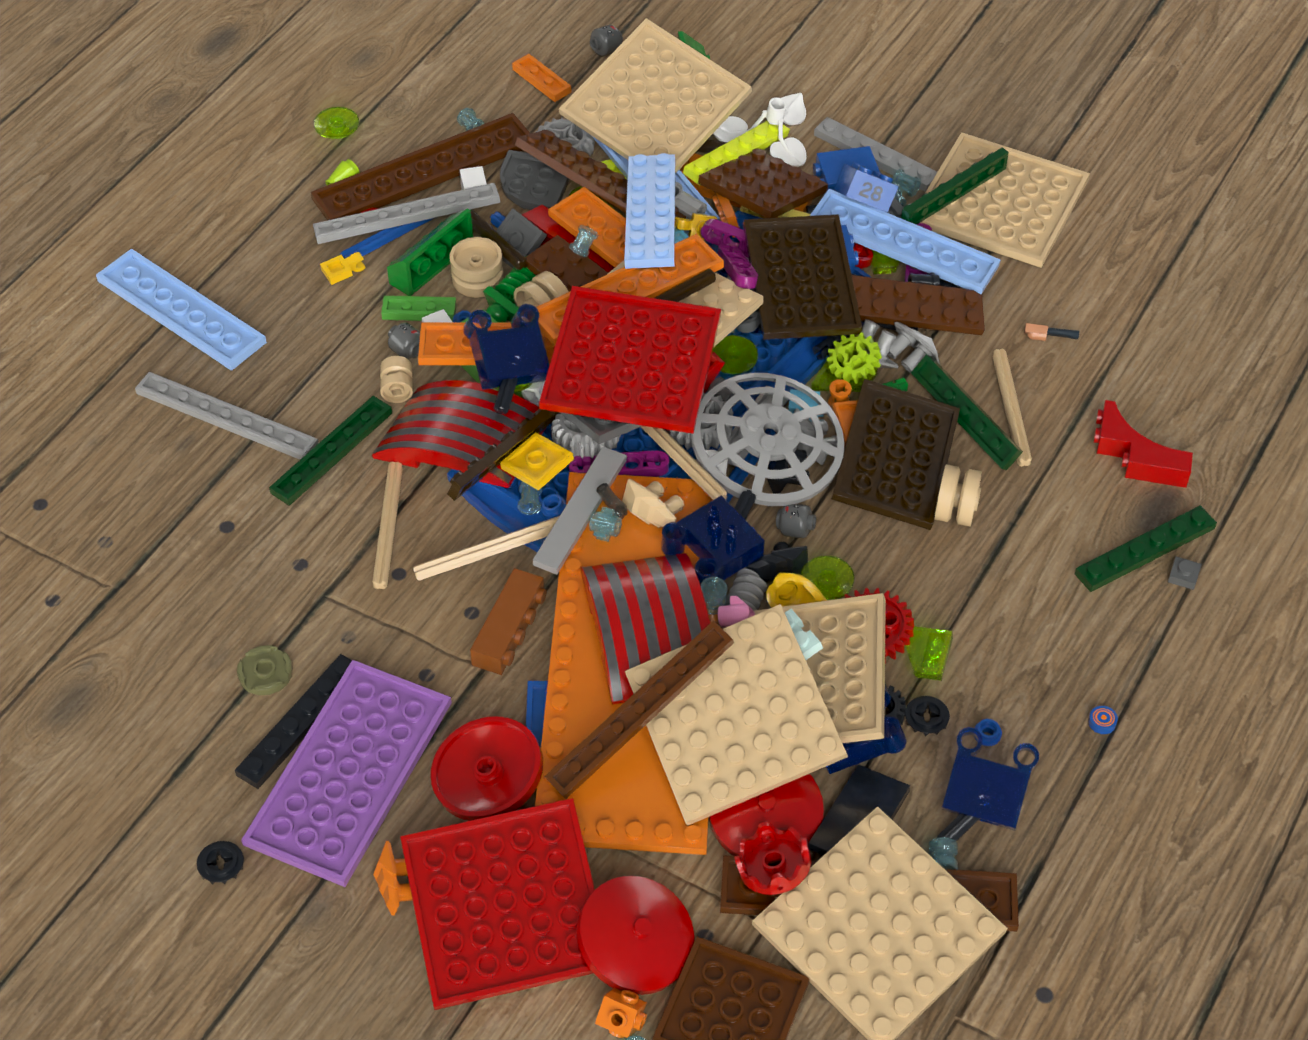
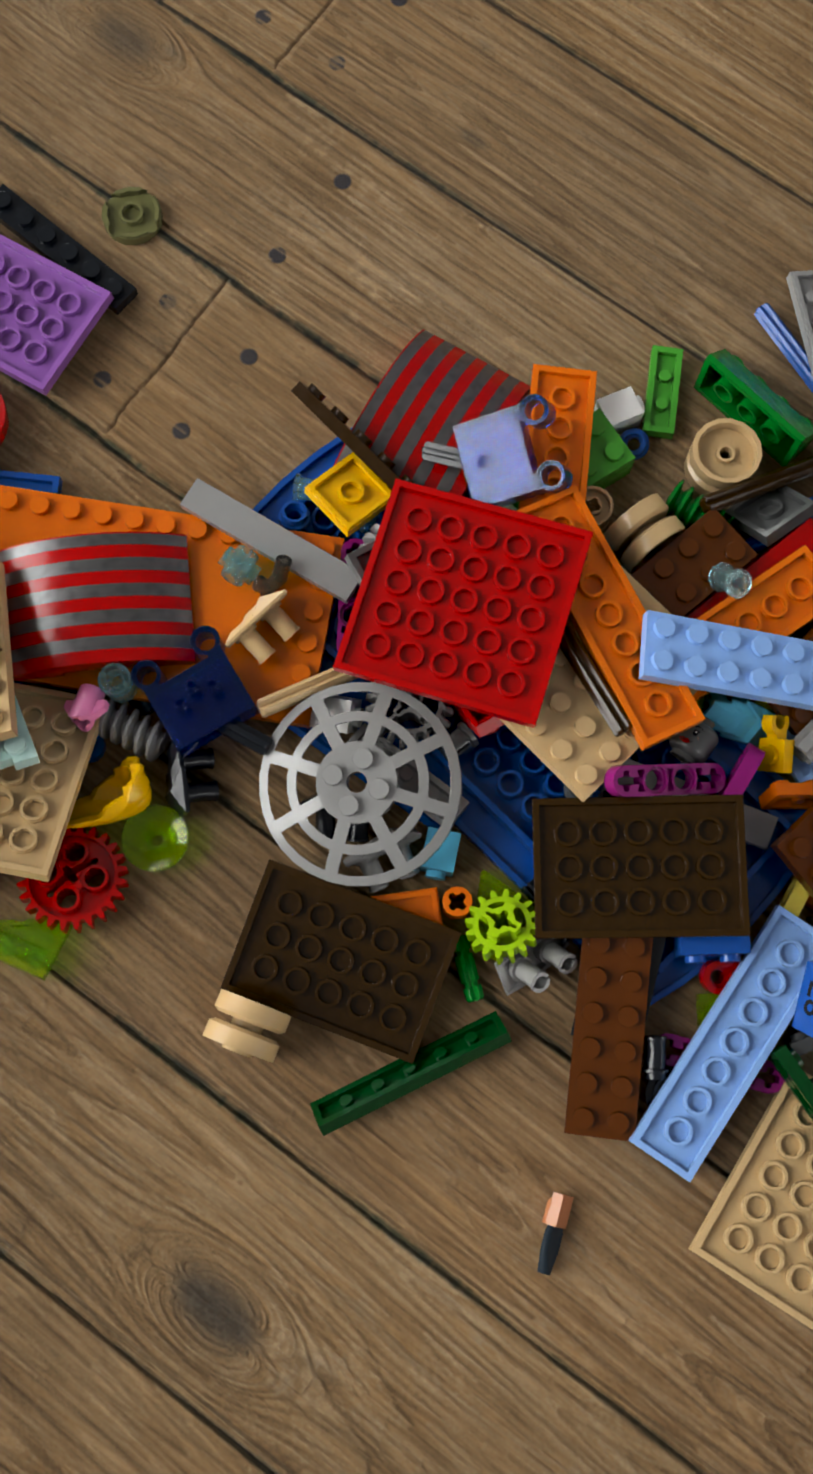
camera: 95 degrees right, 25 degrees up
light blue plate [96,249,267,371] -> none
light grey tile [135,372,319,459] -> none
dark green plate [269,396,393,506] -> none
yellow plate [320,252,366,285] -> none
tan axle [372,461,403,589] -> none
tan wheel [380,356,413,403] -> none
dark grey head [388,323,420,359] -> none
tan axle [413,516,560,580] -> none
dark orange brick [470,568,547,675] -> none
green tile [483,286,524,323] -> none
clear neon green dish [713,335,758,374] -> none
dark grey head [776,504,816,538] -> none
light grey connector [887,322,940,373] -> none
tan axle [992,348,1032,467] -> none
dark green plate [1075,505,1217,592] -> none
red arch [1093,400,1193,488] -> none
dark grey plate [1168,557,1202,590] -> none

